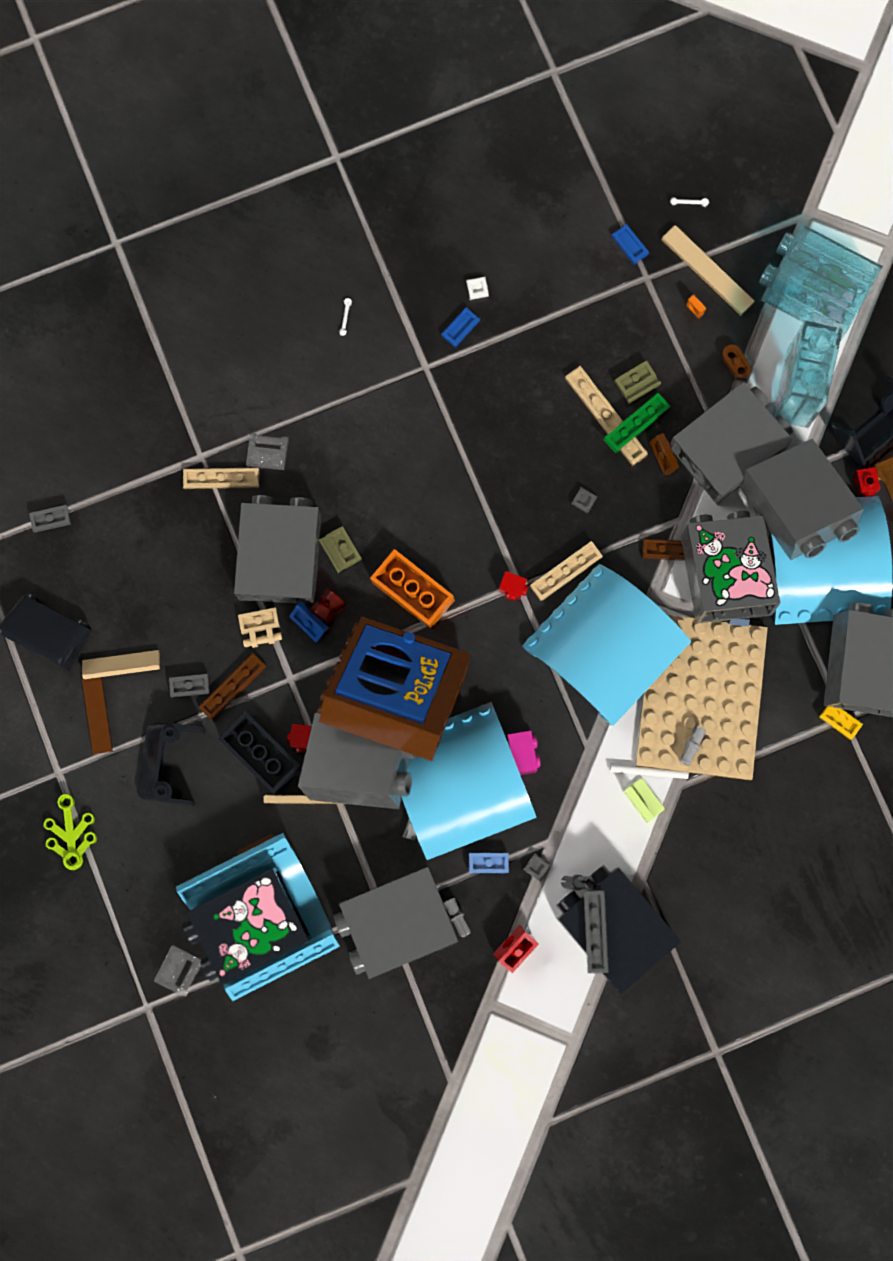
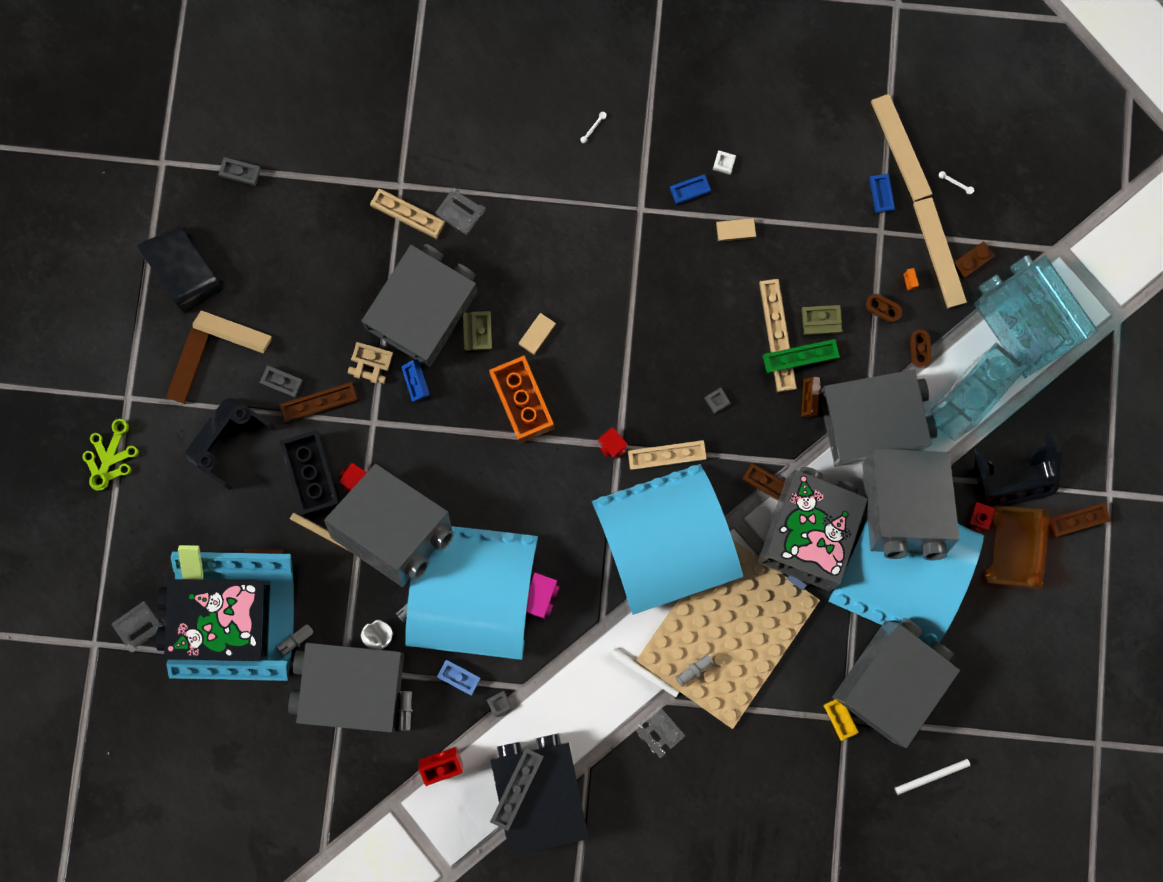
camera: 20 degrees right, 0 degrees up
clear red wheel [310,588,345,625] -> none
door [318,617,471,761] -> none
dark grey pin [561,874,594,890] -> none
yellowish green panel [623,779,665,823] -> none
none -> yellowish green tile [178,545,204,580]
none -> light grey axle [276,625,313,657]
none -> white hair [361,620,393,650]
none -> tan tile [519,313,556,355]
none -> clear plate [634,706,685,758]
none -> tan tile [716,218,756,242]
none -> reddish brown plate [865,294,902,323]
none -> tan tile [871,94,932,202]
none -> reddish brown plate [954,241,995,279]

